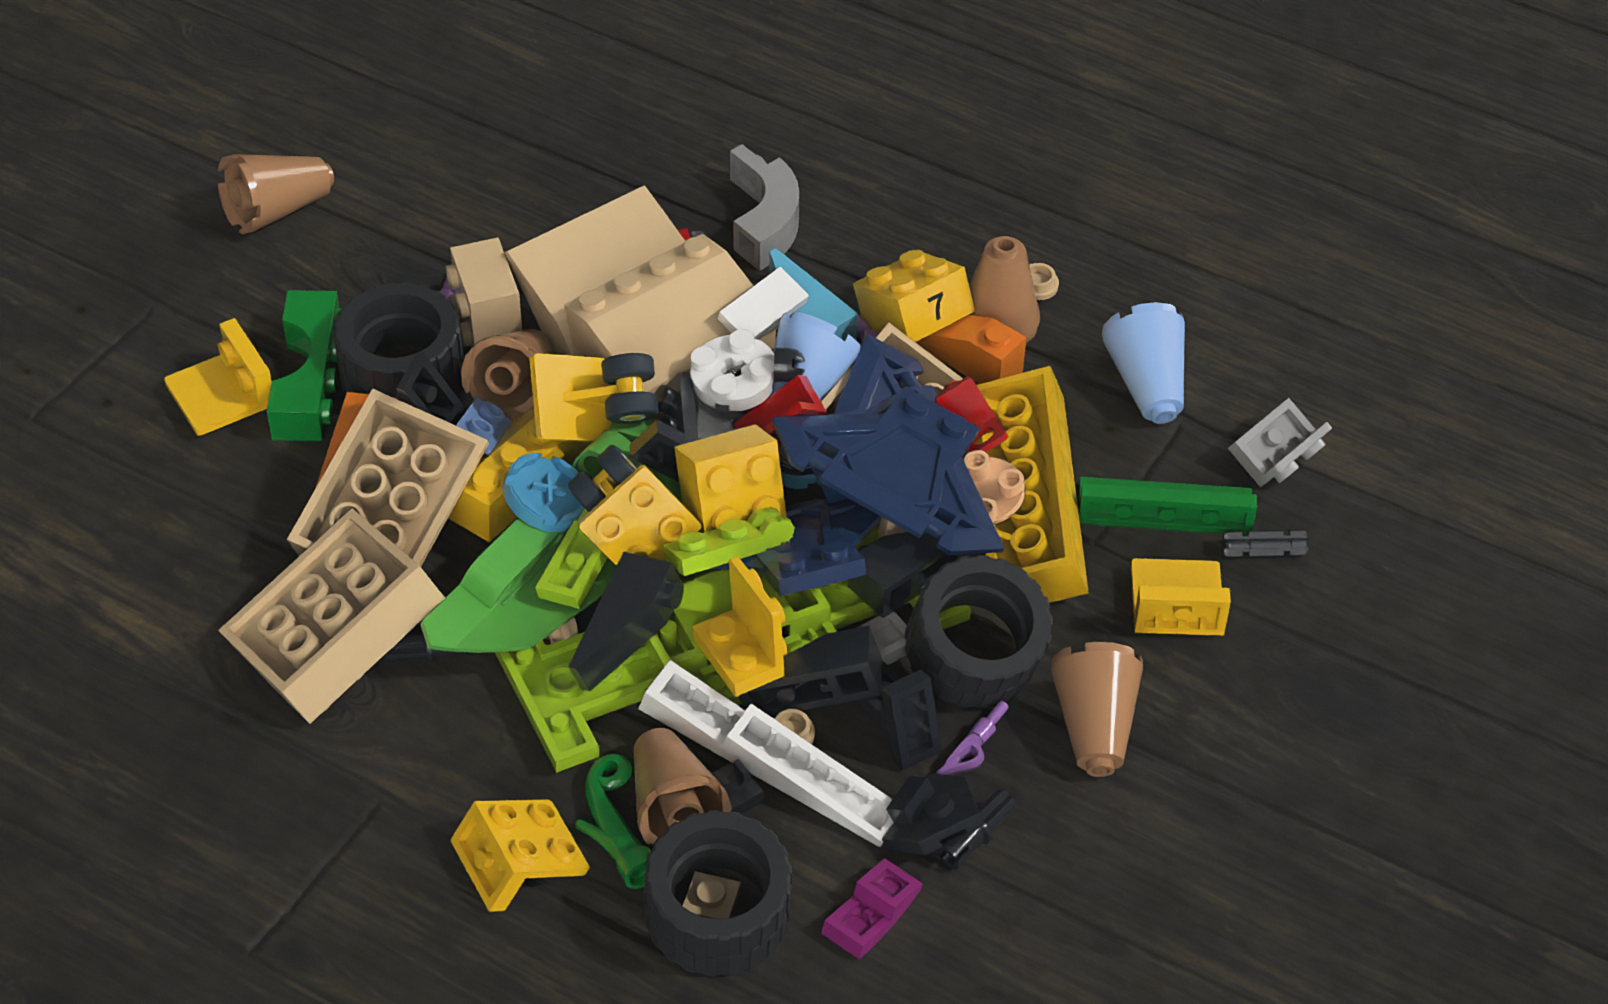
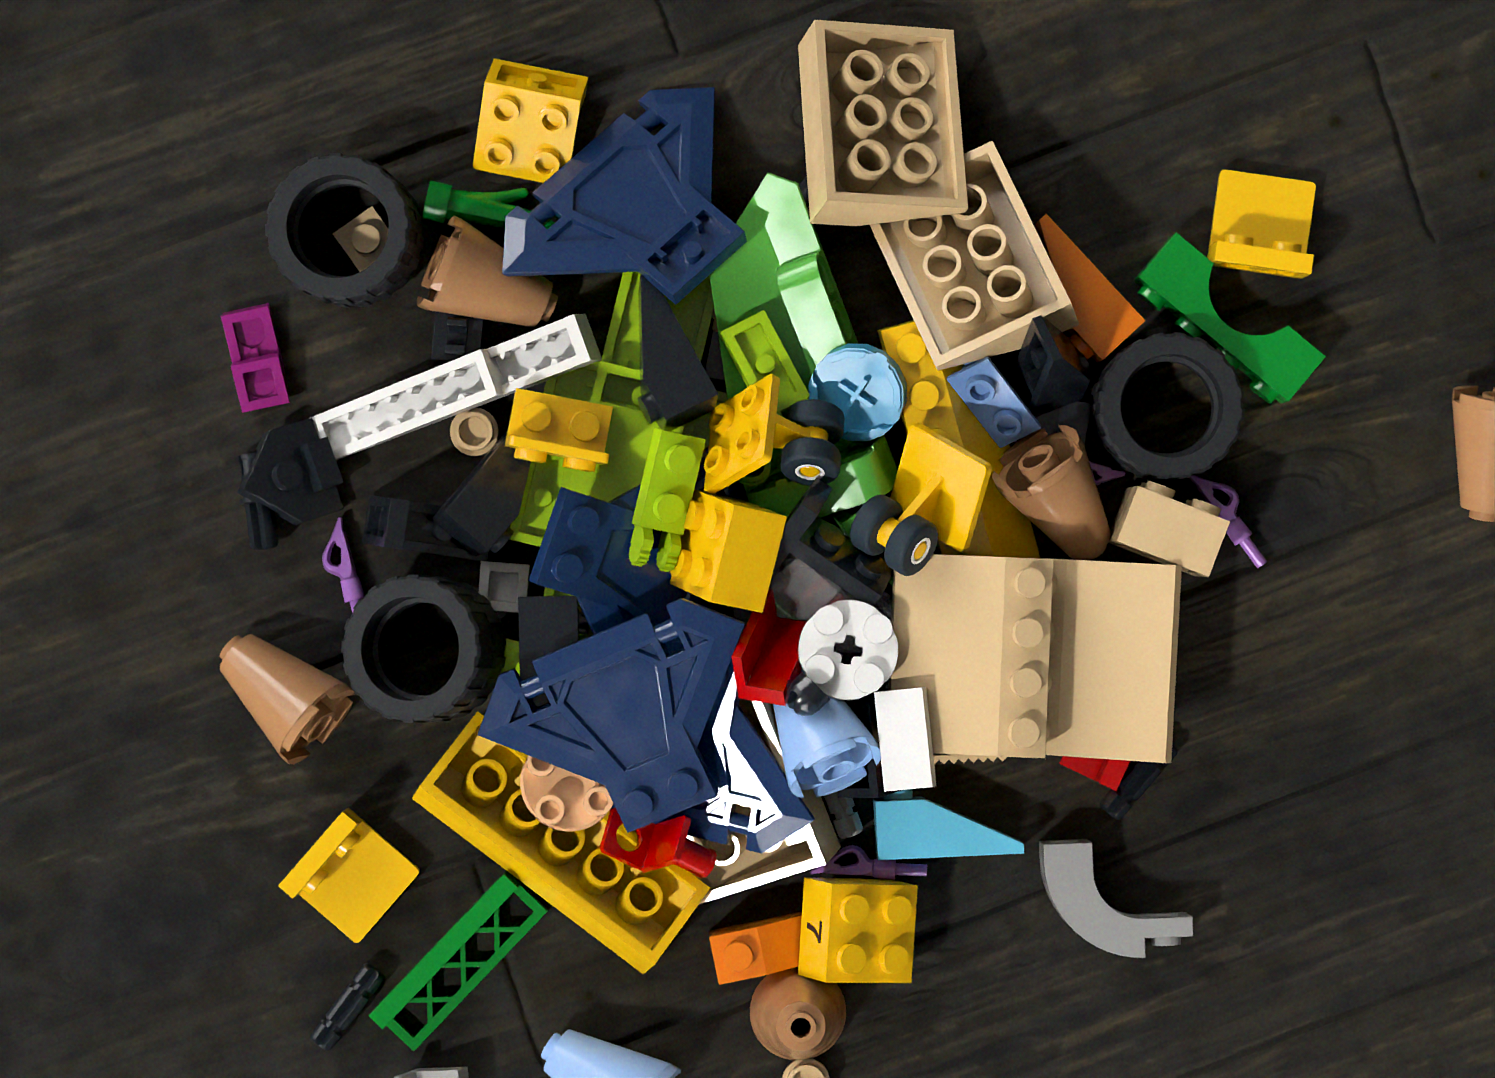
camera: 130 degrees right, 40 degrees up
none -> dark blue plate [502,87,747,305]

